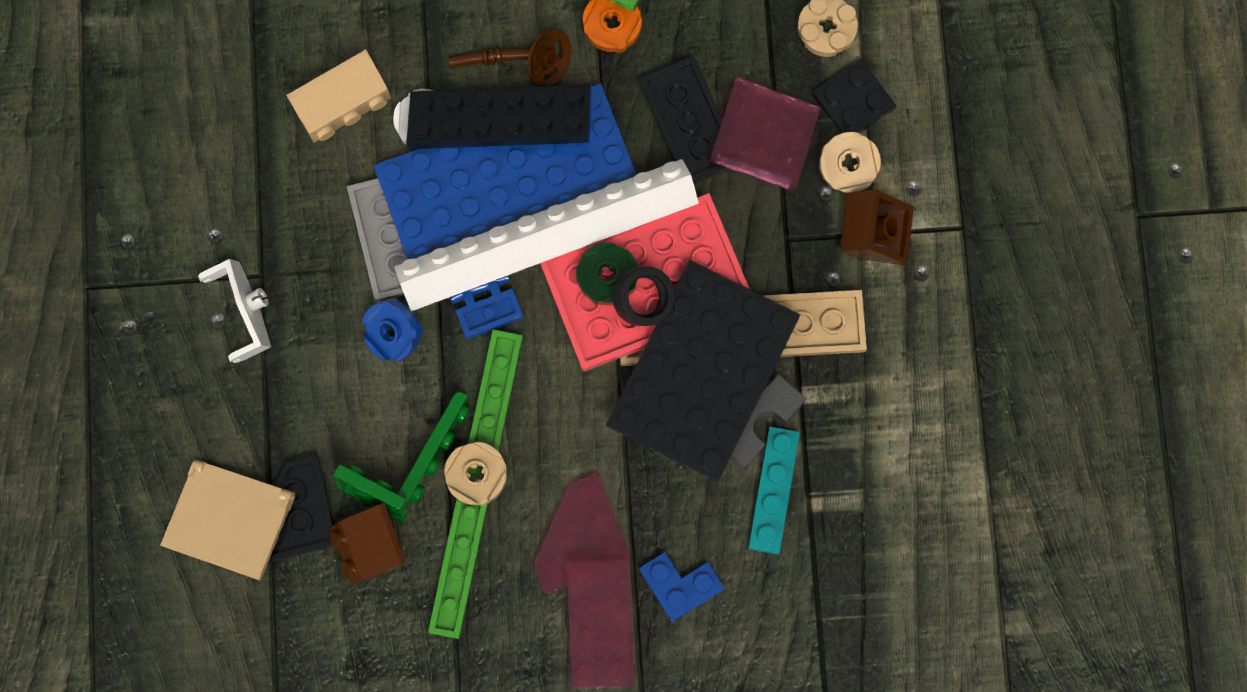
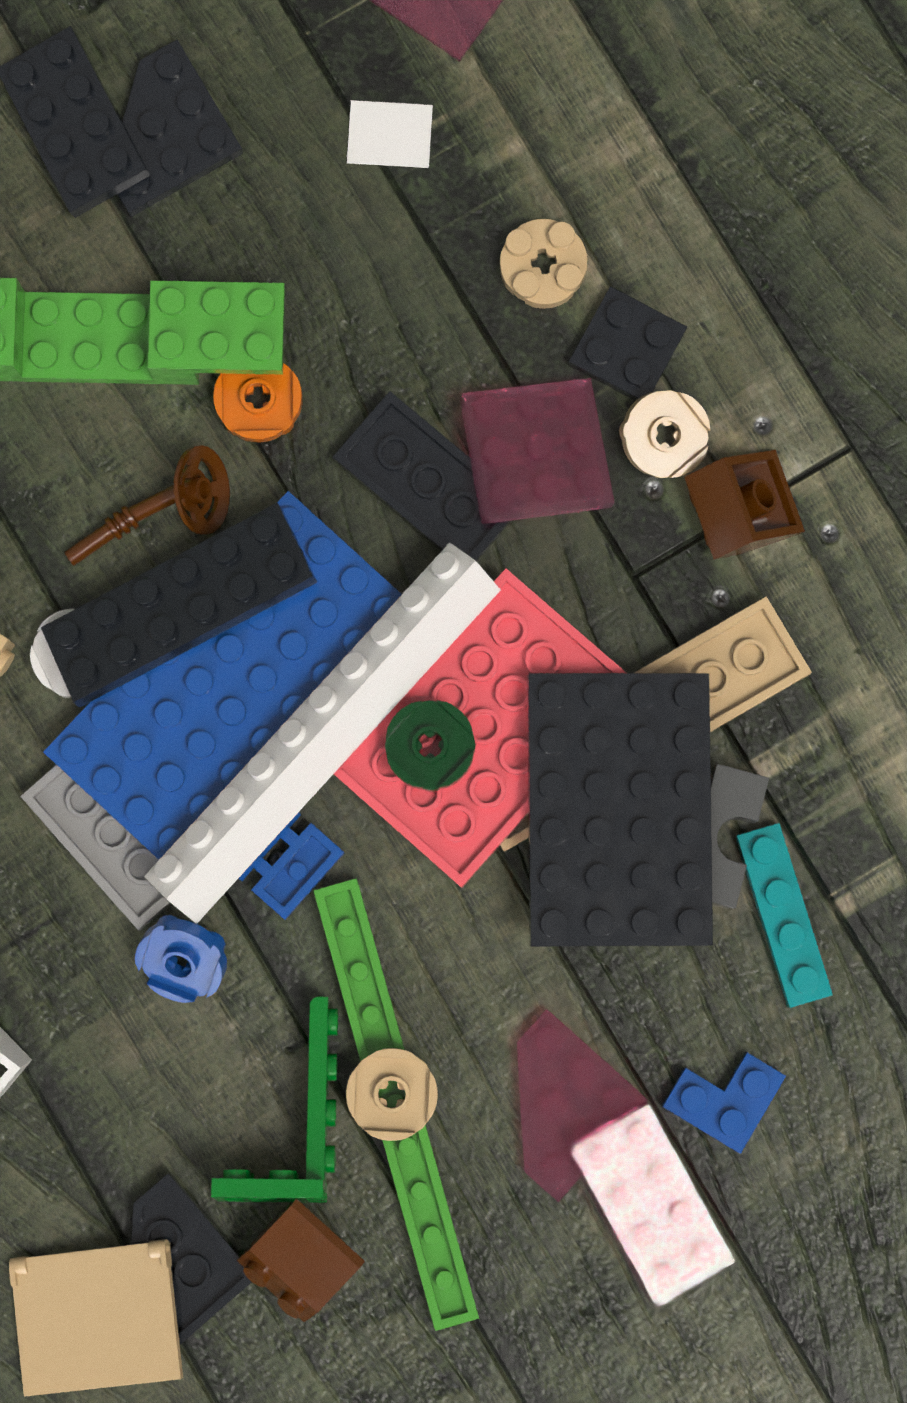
camera: 30 degrees left, 5 degrees up
black tyre [612,267,675,326] -> none

